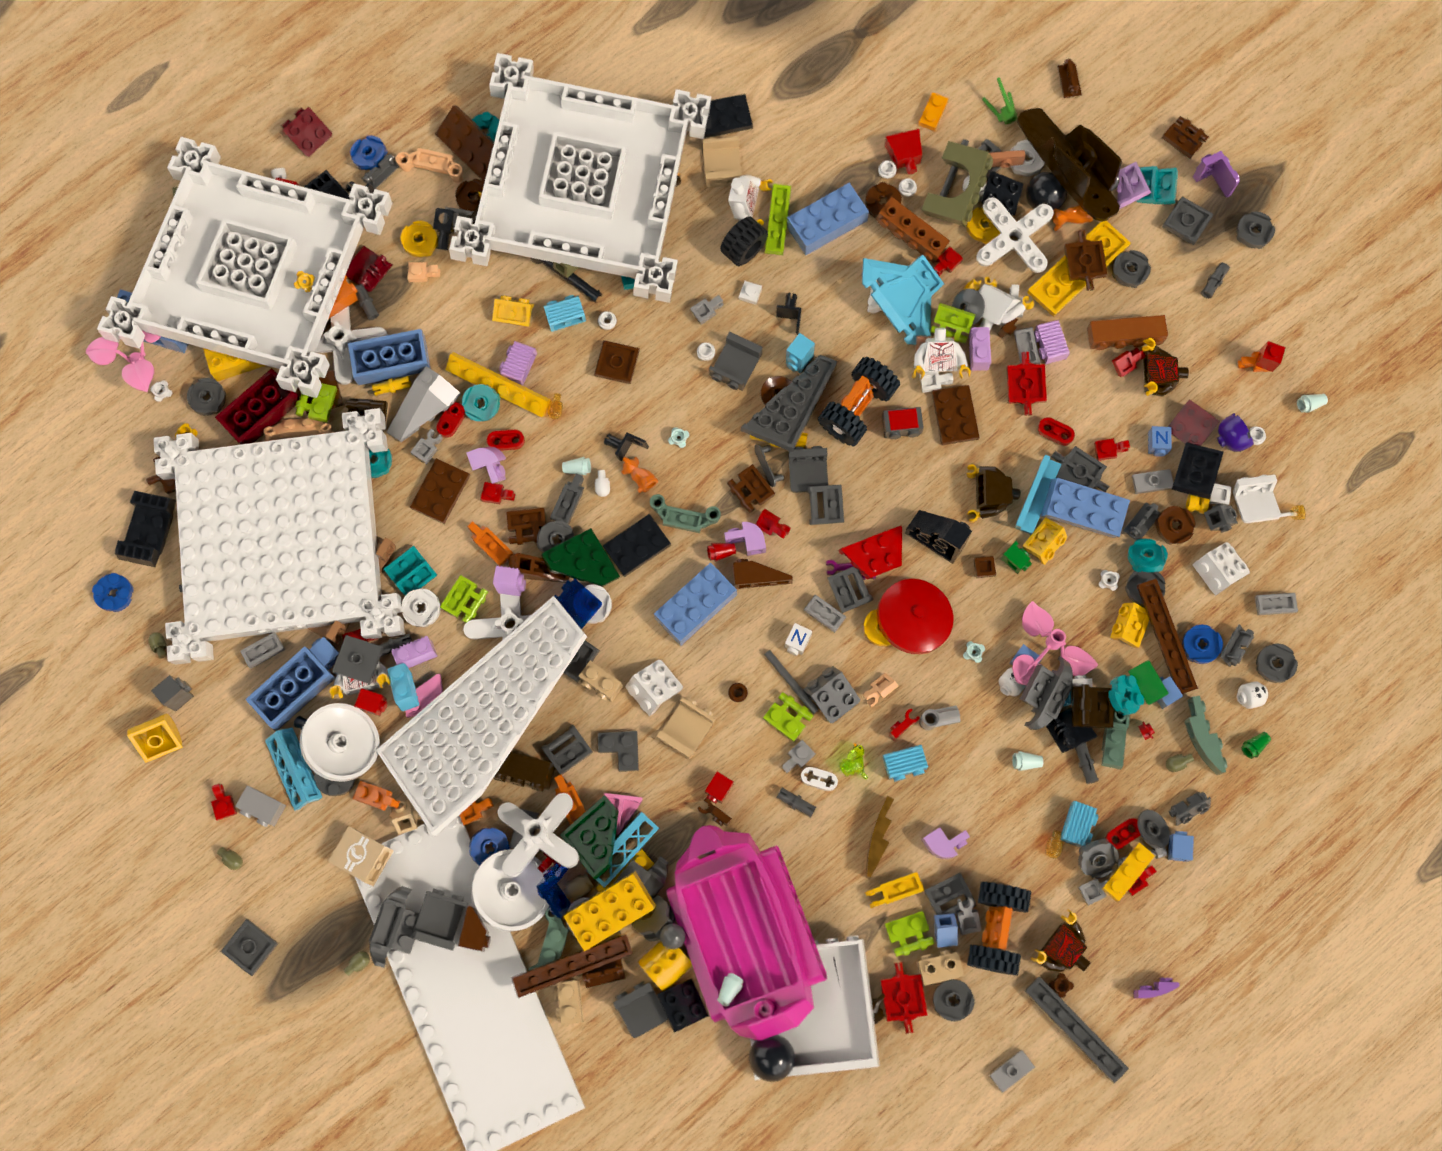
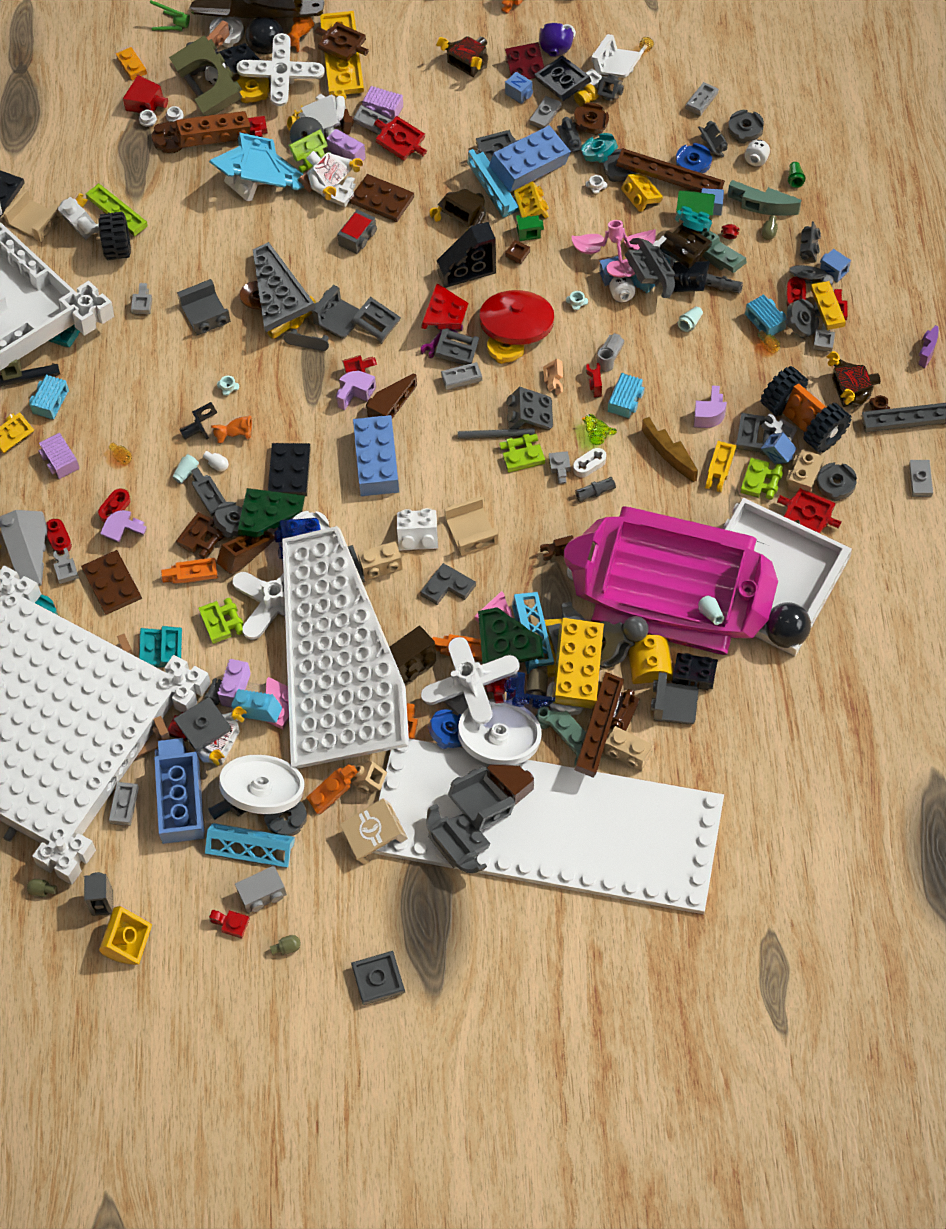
camera: 55 degrees left, 15 degrees down
olive cylinder [344,951,370,976] -> none
red brick [354,688,388,717] -> none
white plate [402,589,441,627] -> none
yellow plate [445,352,551,418] -> none
teal plate [462,384,500,422] -> none
red plate [480,482,516,505] -> none
lavender brick [493,566,526,596] -> none
dark grey plate [541,725,593,775] -> none
reddish brown plate [594,340,640,384] -> none
white plate [598,312,617,330] -> none
sand green plate [650,494,721,533] -> none
white plate [697,343,715,361] -> none
red brick [704,771,734,804] -> none
red cone [707,543,736,562] -> none
reddish brown plate [727,464,775,513] -> none
reddish brown plate [728,683,748,703] -> none
white plate [739,281,762,305] -> none
black bracket [776,293,802,335] -> none
white brick [785,623,812,656] -> none
medium azure brick [786,333,815,374] -> none
medium blue brick [787,183,869,255] -> none
black plate [818,357,900,447] -> none
red plate [1038,417,1075,446] -> none
dark orange brick [1087,315,1168,350] -> none
red plate [1094,438,1130,461] -> none
dark grey plate [1112,250,1151,288] -> none
red plate [1112,348,1146,377] -> none
white bracket [1192,542,1250,596] -> none

